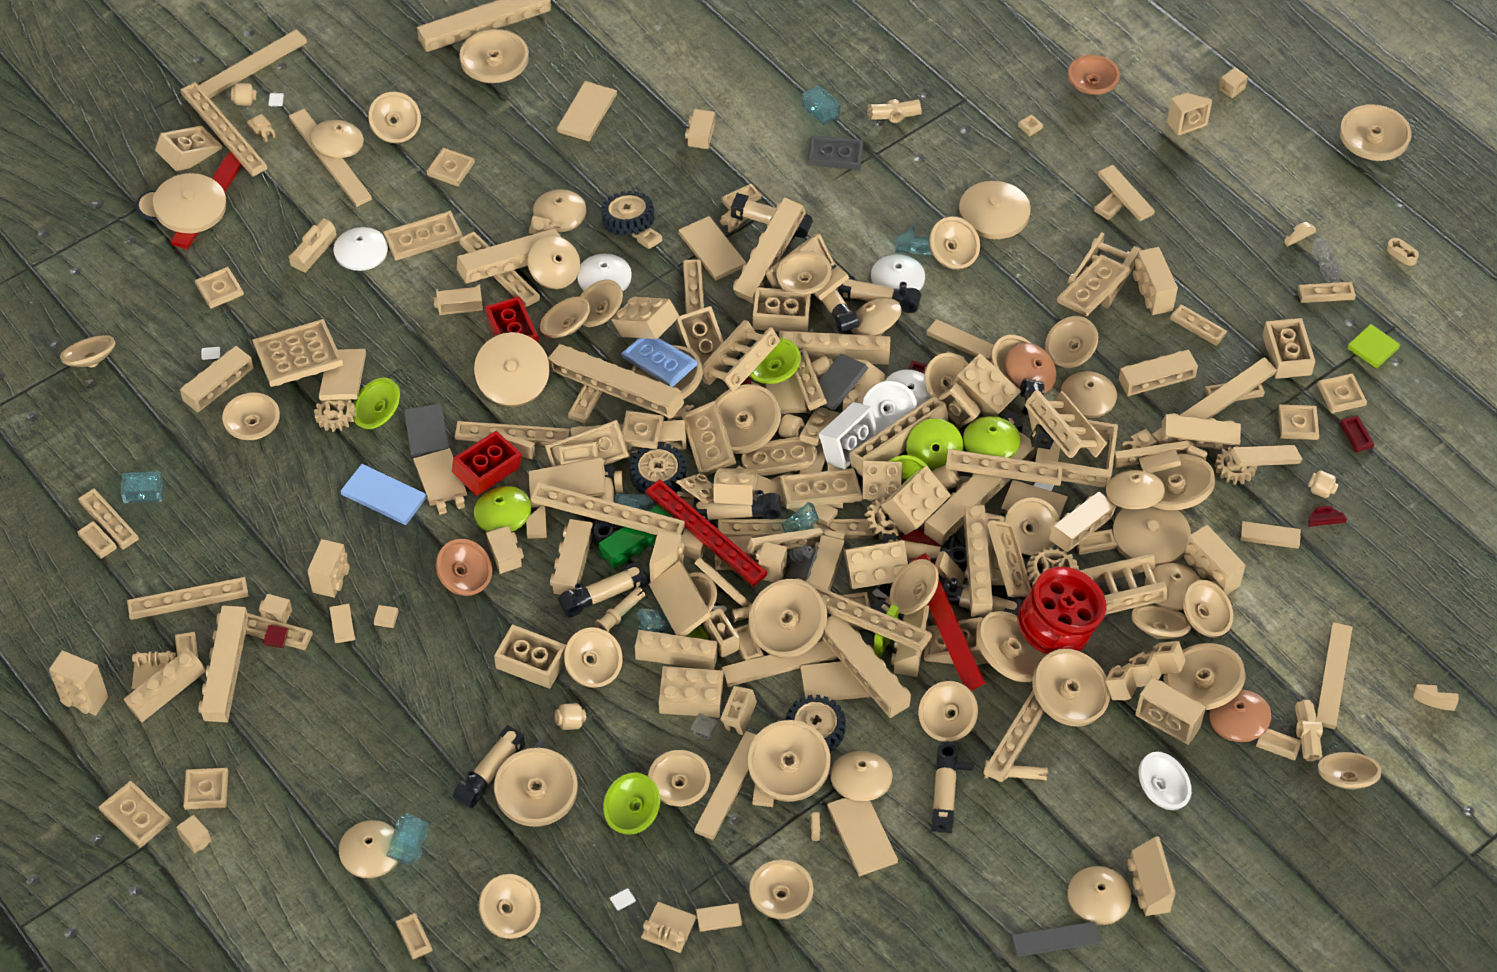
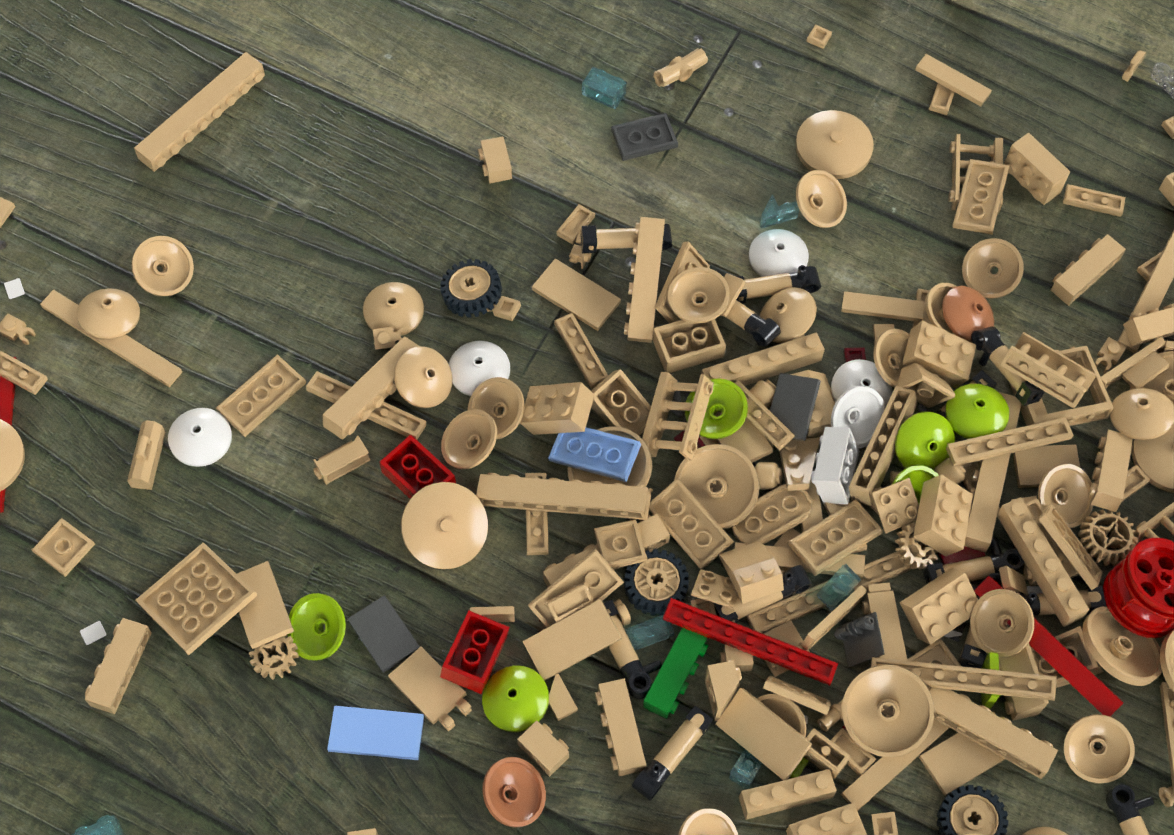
camera: 25 degrees left, 10 degrees up
tan dish [222,393,280,440] -> none
tan tile [427,148,475,186] -> none
tan tile [455,421,570,446] -> none
tan dish [460,29,529,83] -> none
tan plate [531,483,685,535] -> none
tan tile [557,81,617,141] -> none
tan pin [594,587,645,633] -> none
tan brick [756,541,787,583] -> none
tan dish [1061,371,1117,418] -> none

